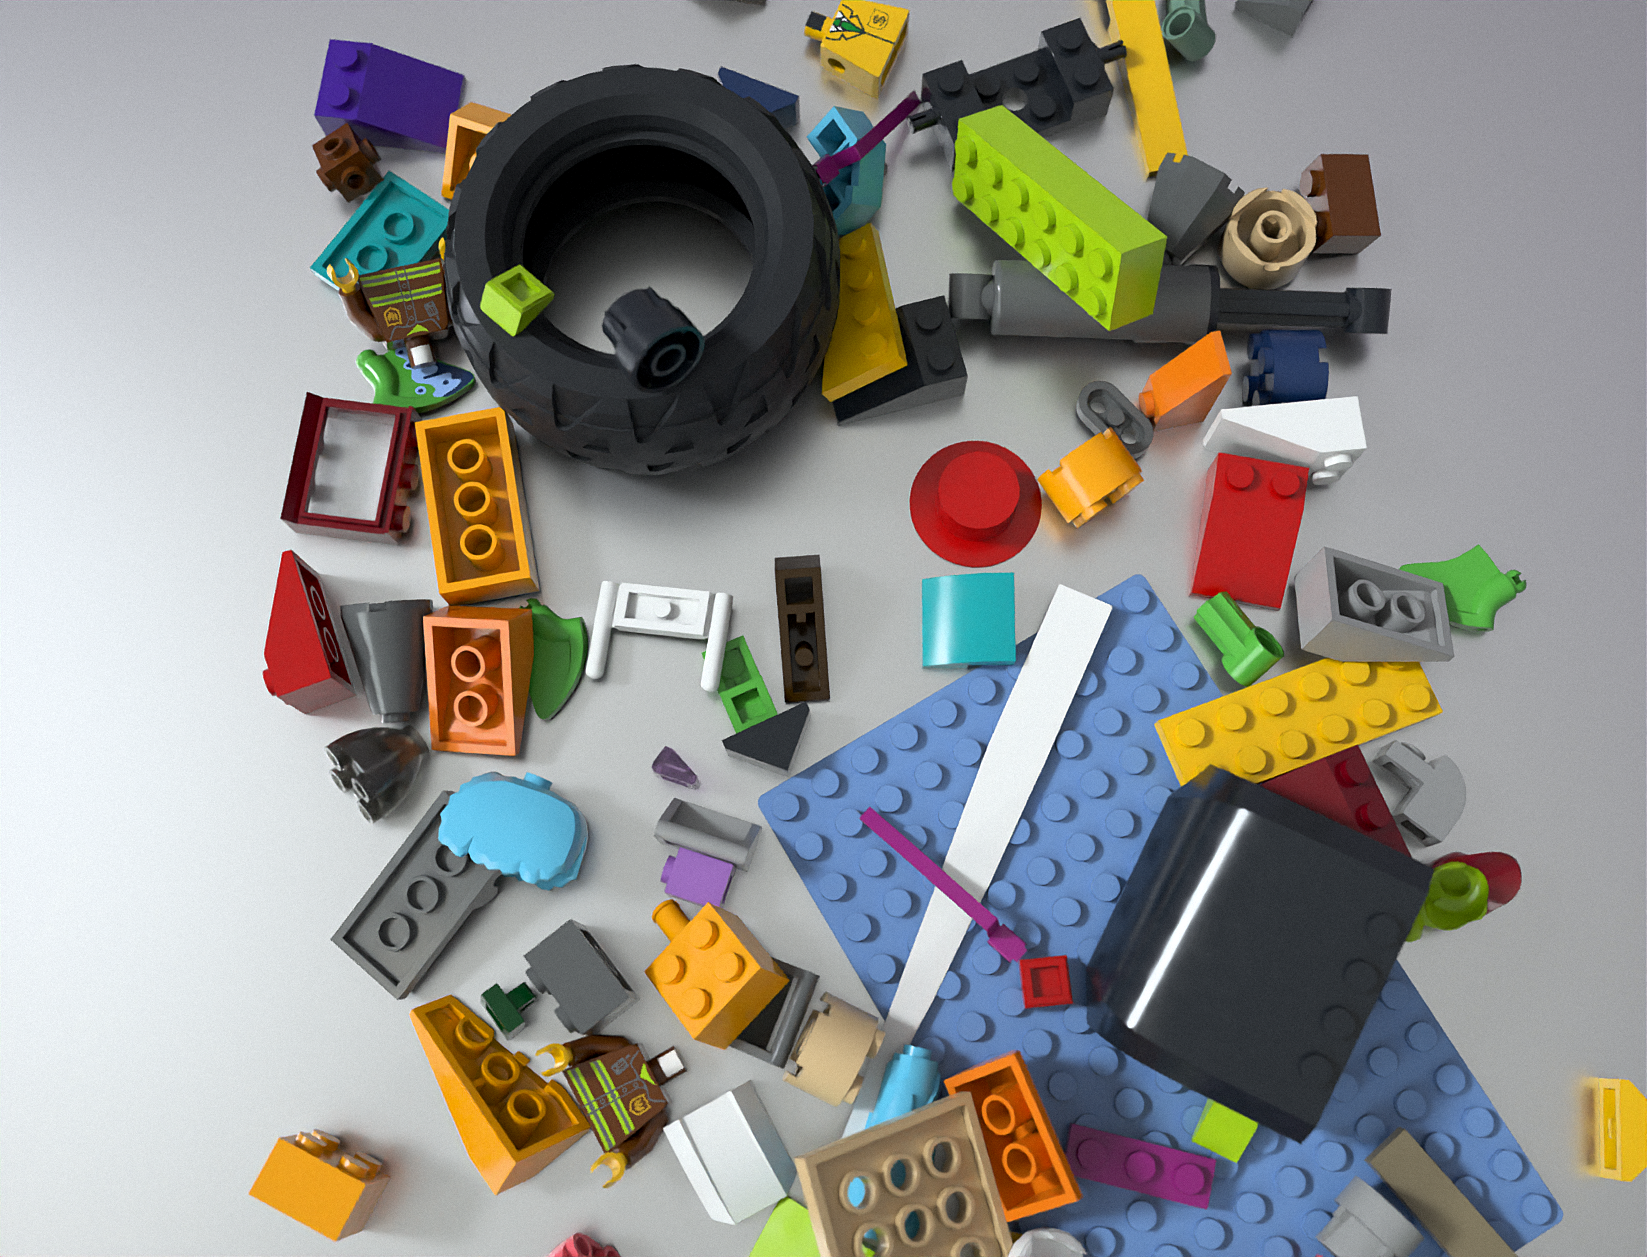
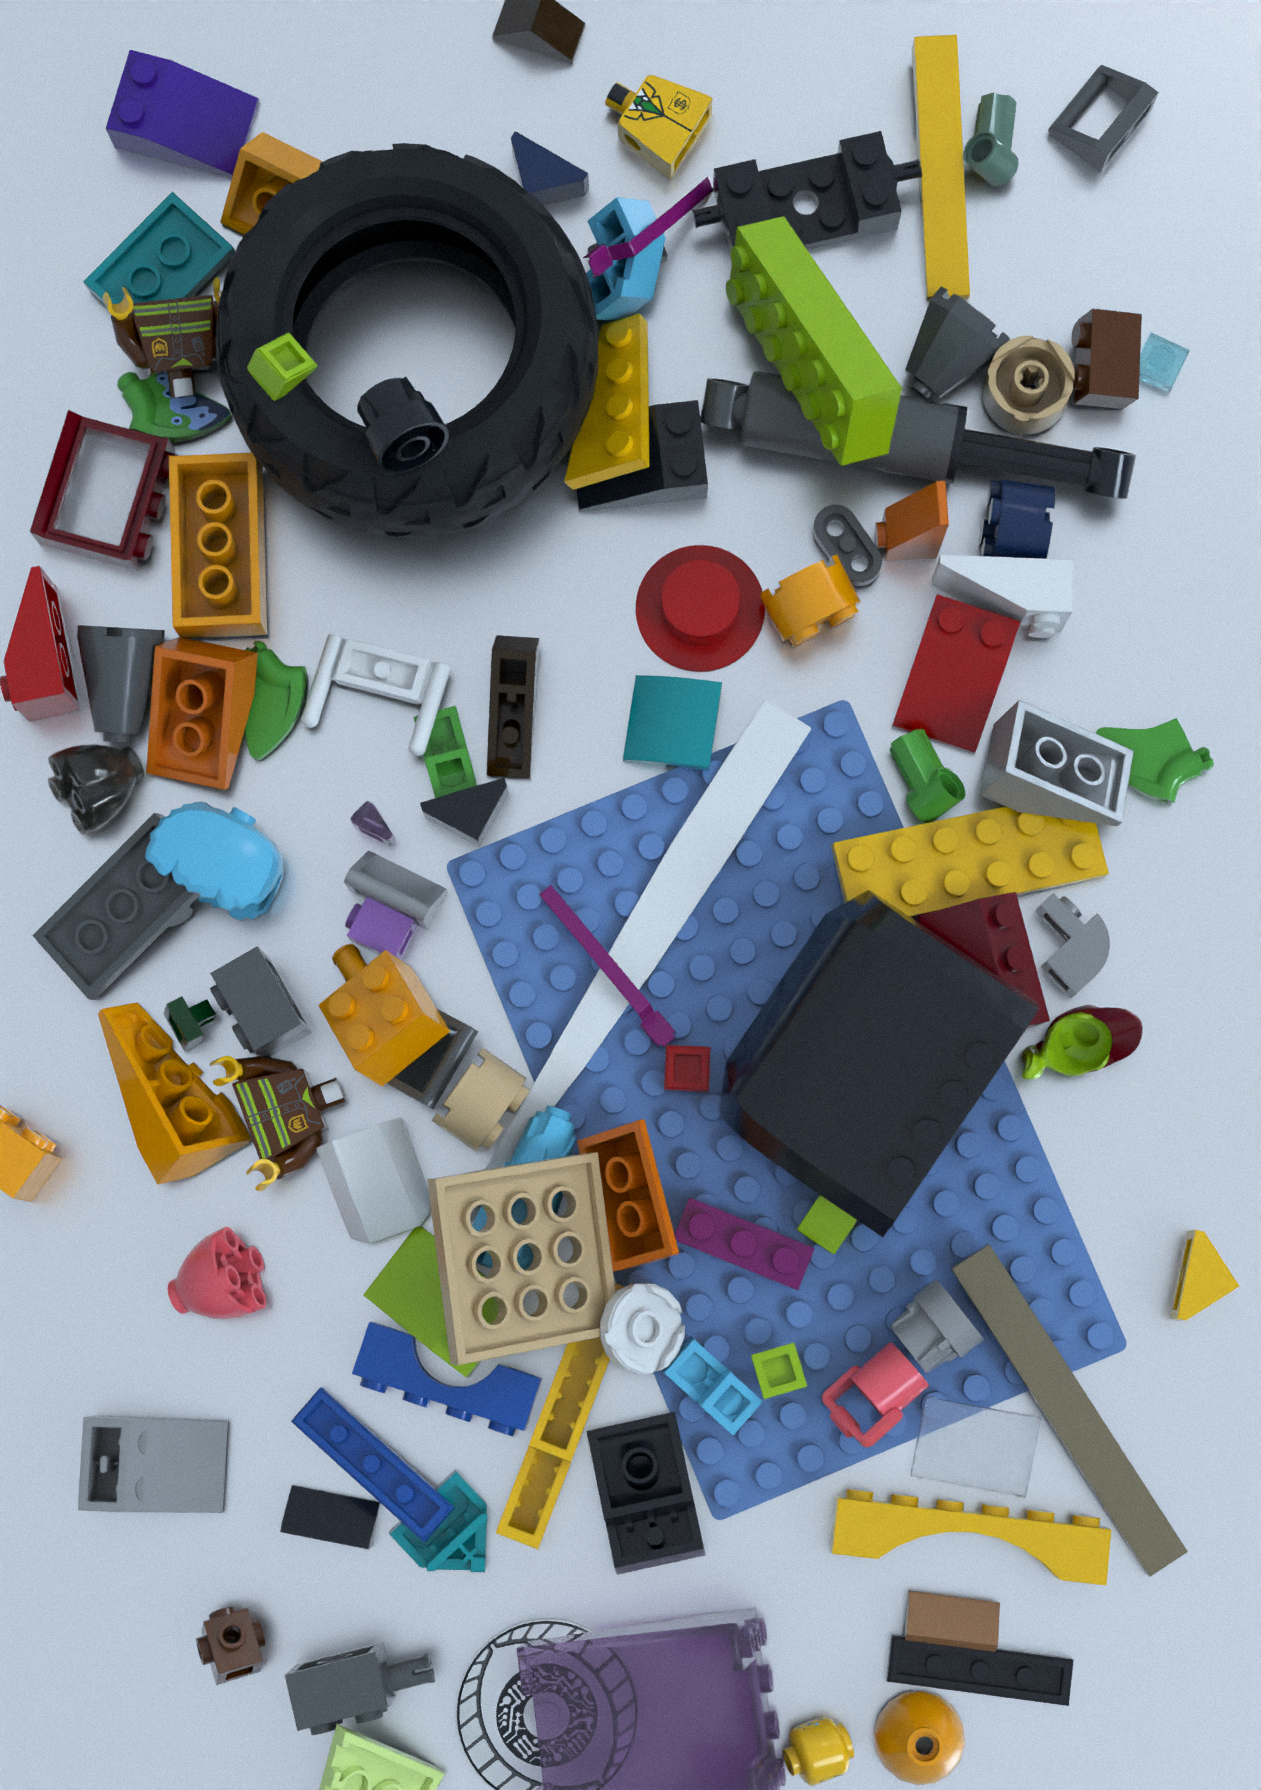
camera: 10 degrees right, 5 degrees up
reddish brown brick [312,123,384,203] -> none
none -> clear light blue plate [1139,332,1190,393]

